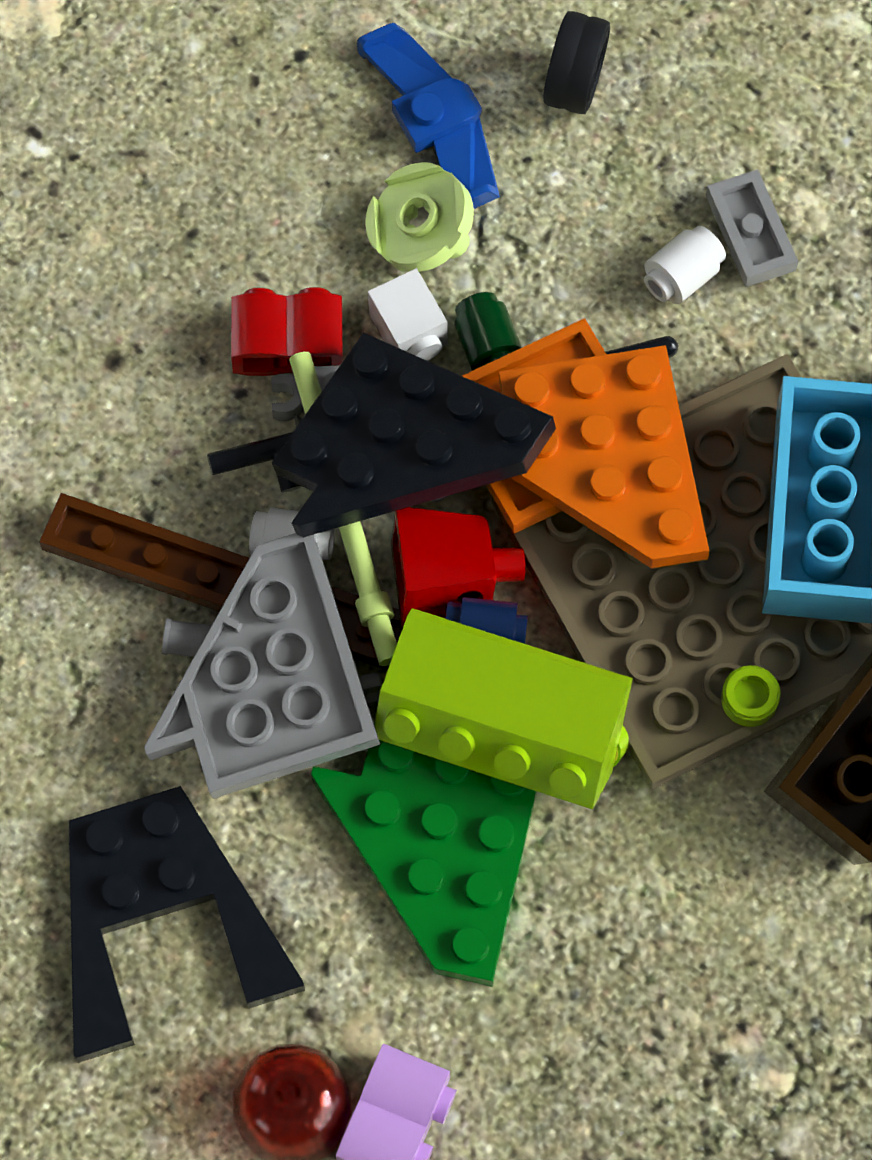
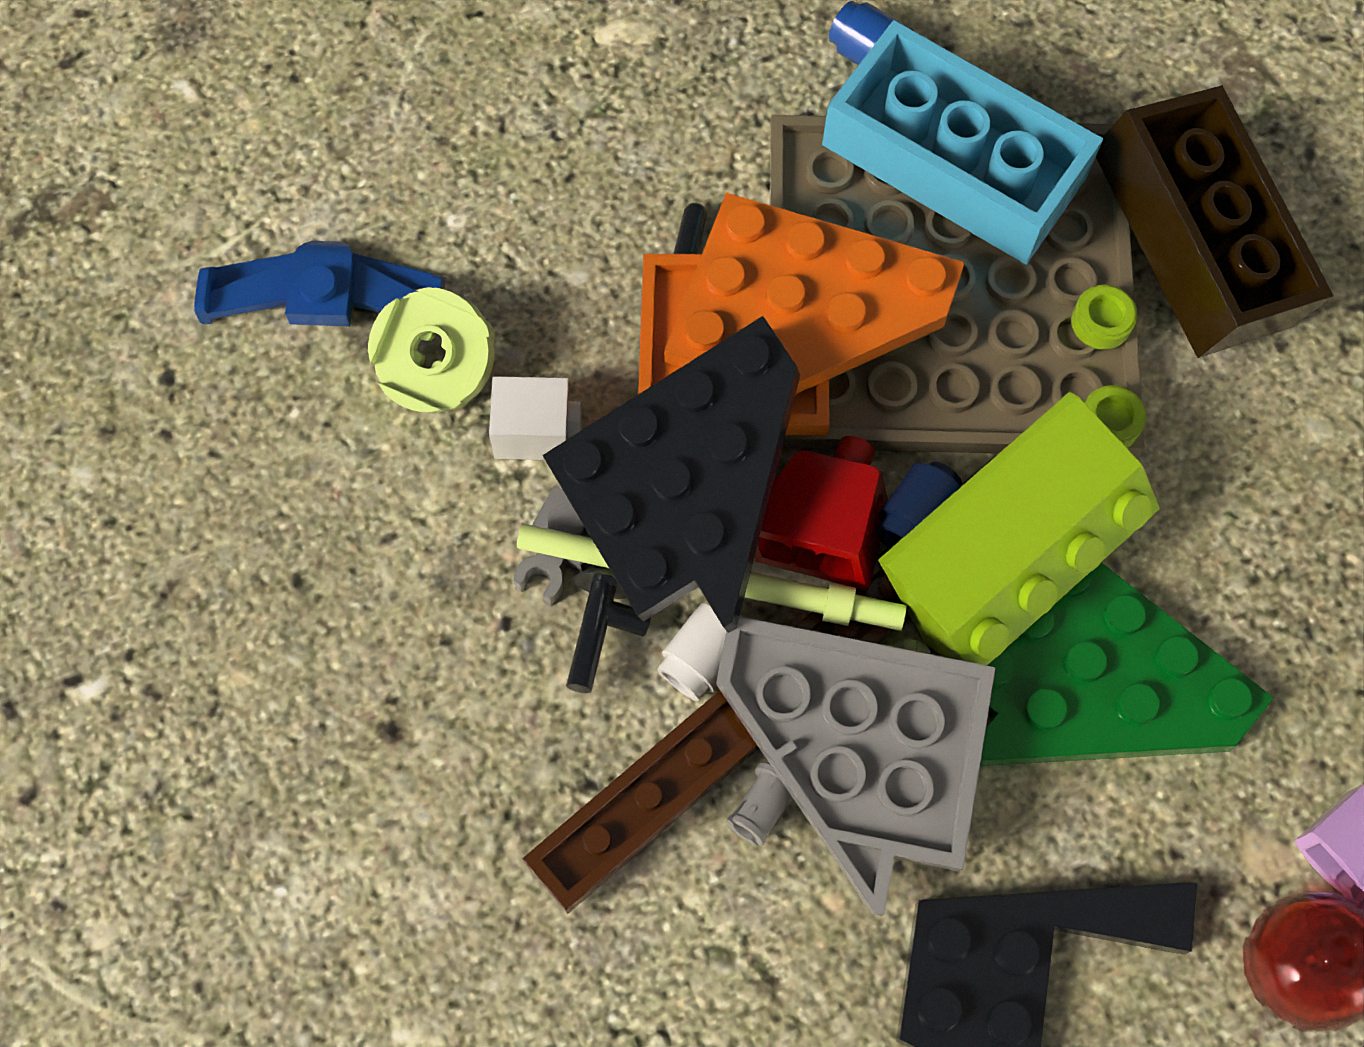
camera: 65 degrees left, 0 degrees up
red brick [231,287,343,376] -> none
dark green brick [454,292,522,371] -> none
black tyre [543,11,610,114] -> none
white brick [644,226,726,304] -> none
light grey plate [706,169,798,287] -> none
none -> lime tile [1085,385,1146,448]

